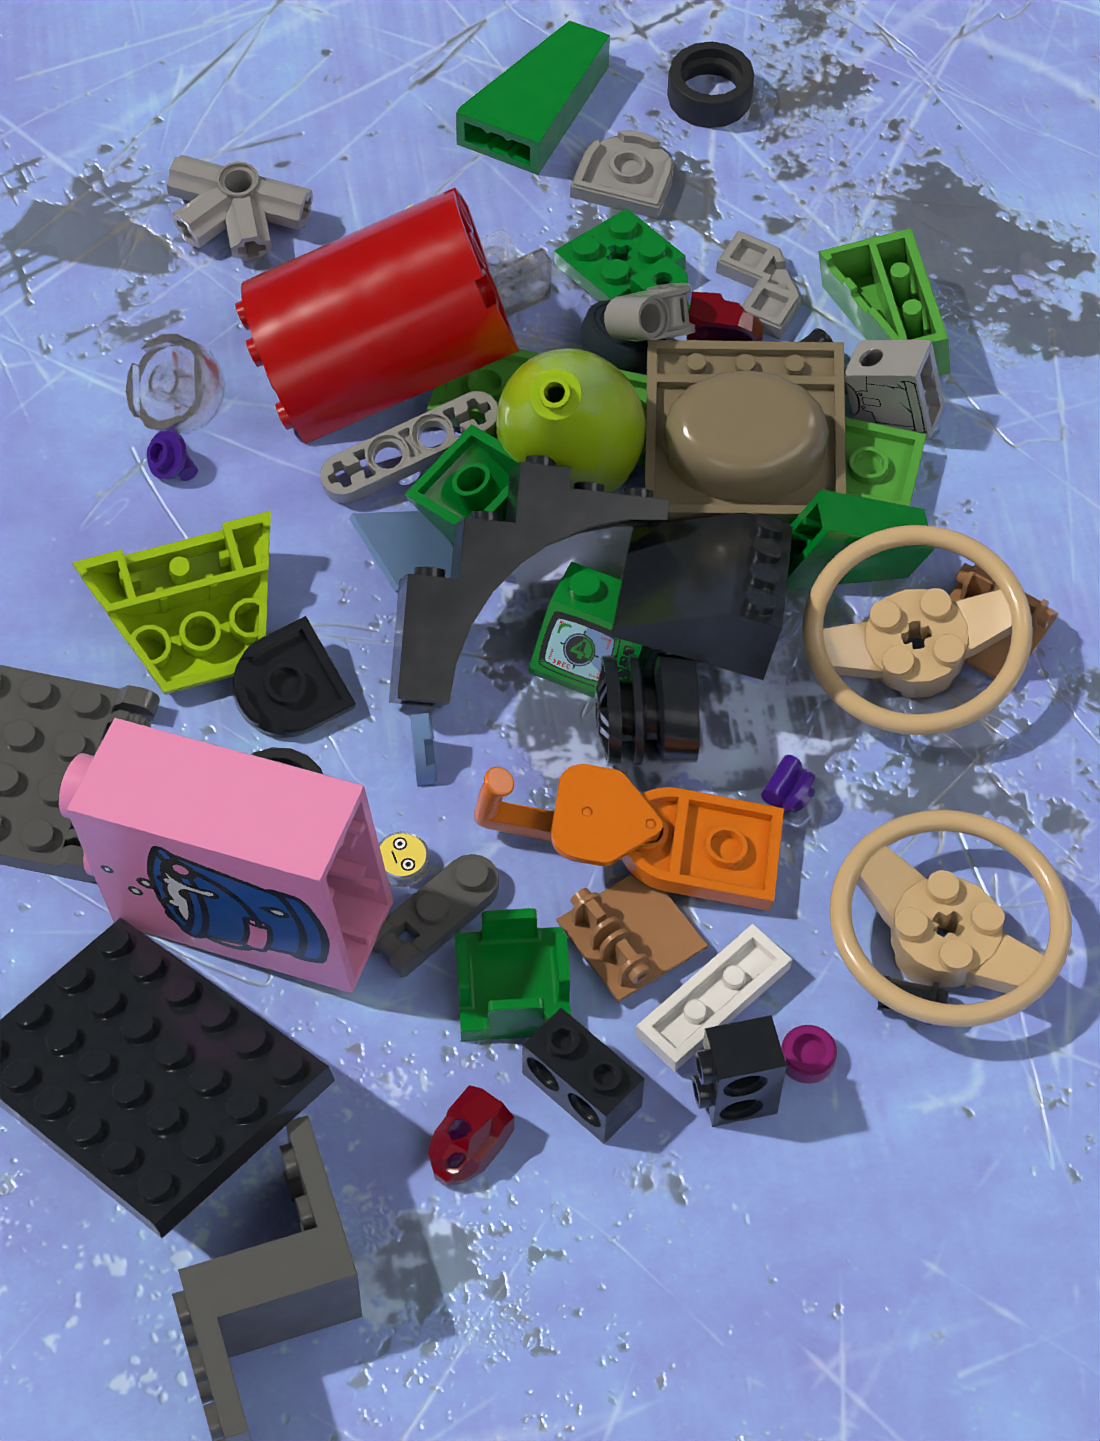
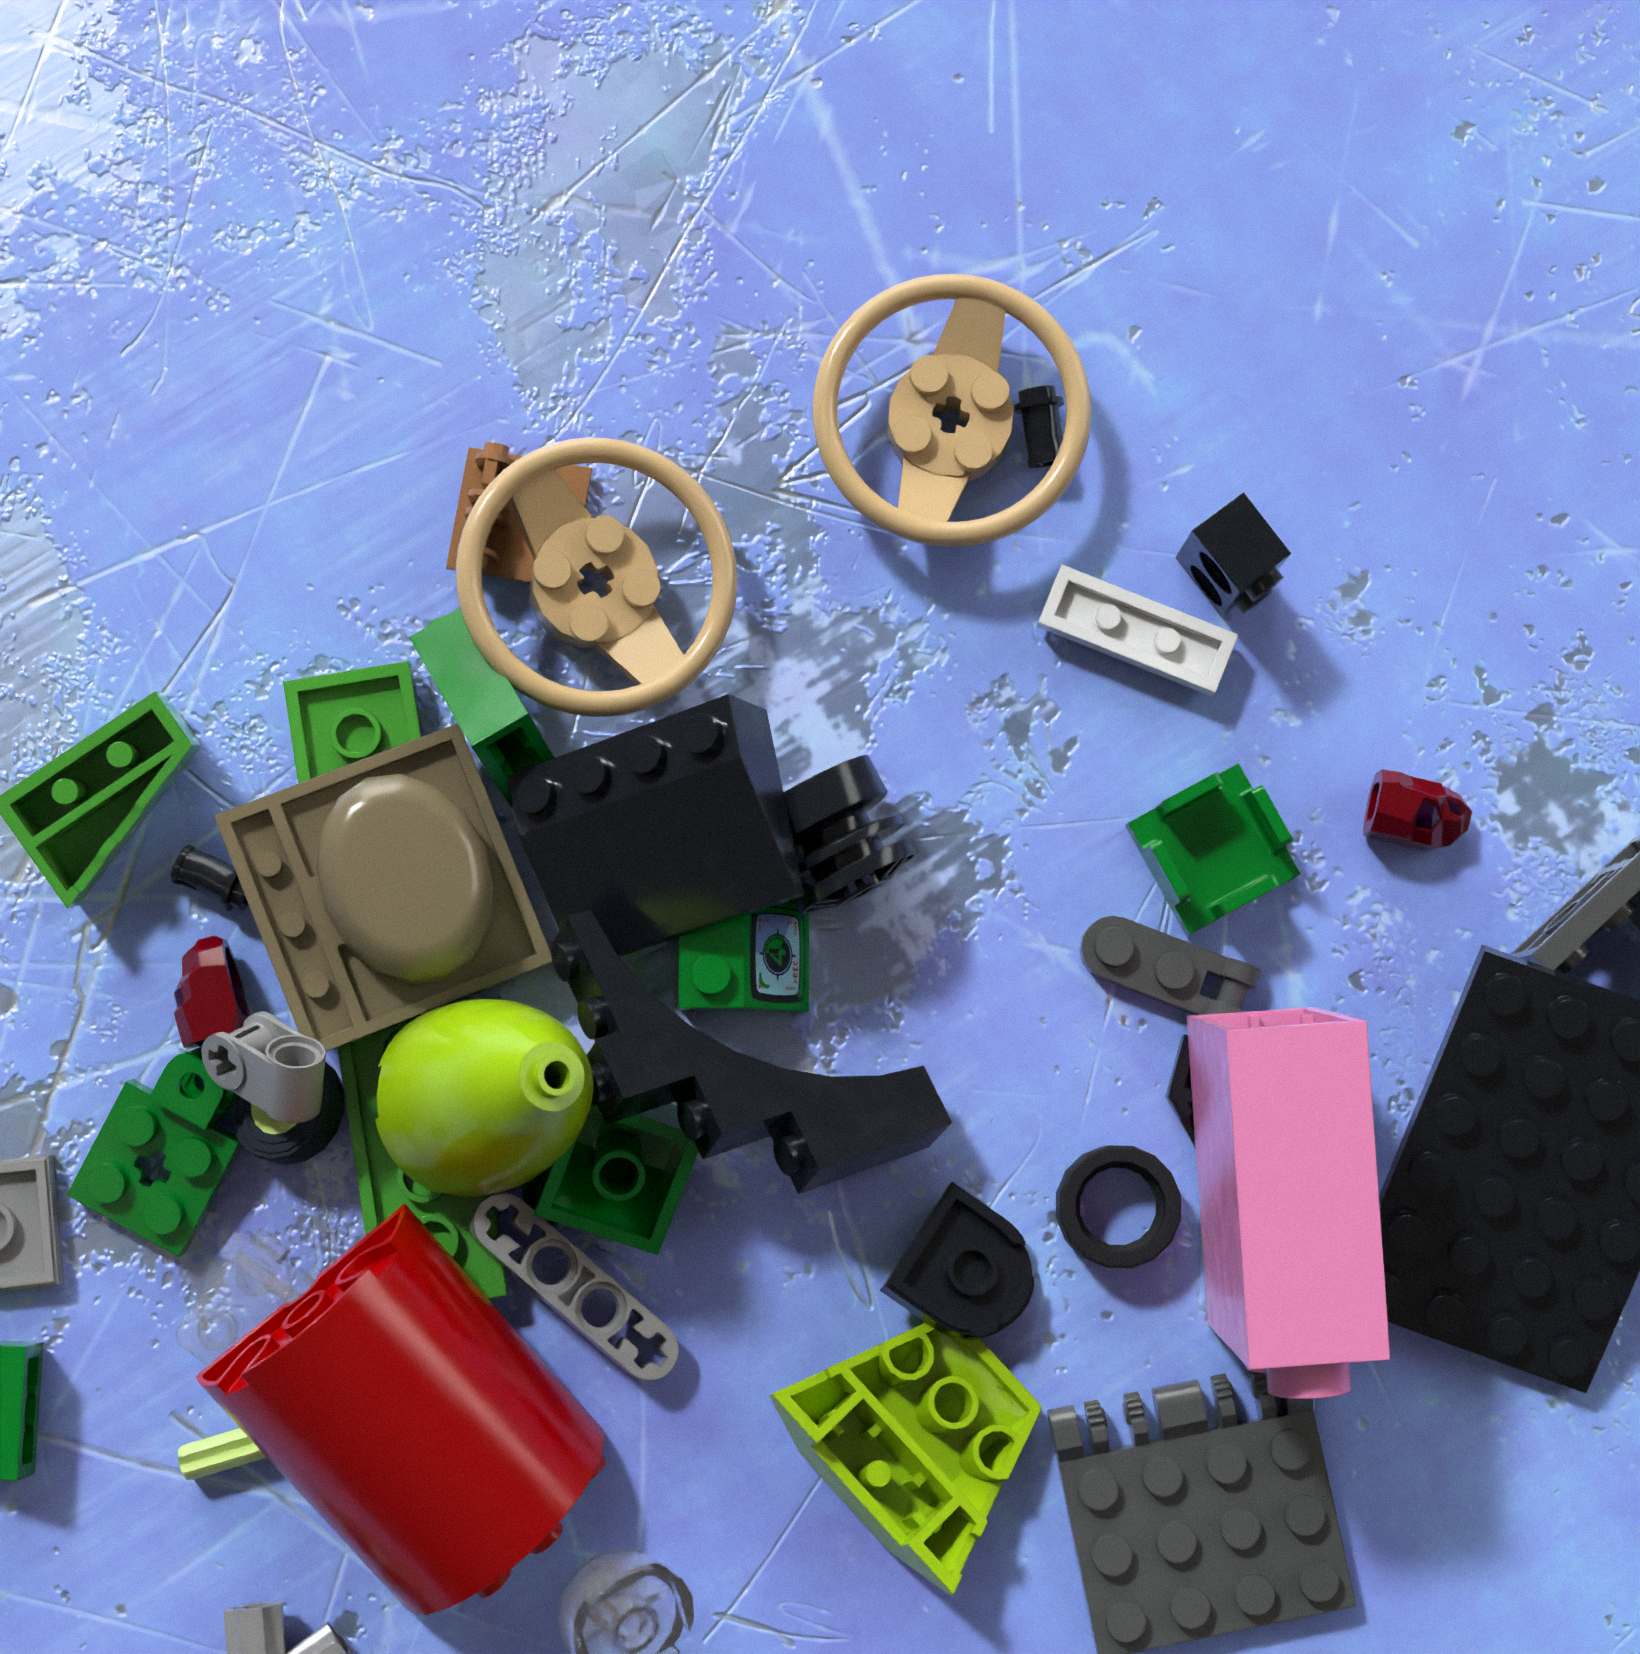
camera: 115 degrees left, 25 degrees up
dark purple plate [147,430,198,481] -> none
medium blue piece [349,511,453,593] -> none
tile [379,831,429,887] -> none
medium blue tile [410,713,438,787] -> none
orange plate [474,764,784,911] -> none
black brick [522,1008,645,1144] -> none
medium nougat hinge [556,874,708,1003] -> none
light grey tile [716,231,802,340] -> none
dark purple plate [761,755,815,813] -> none
magenta tile [781,1025,837,1084] -> none
light grey torso [844,340,945,440] -> none

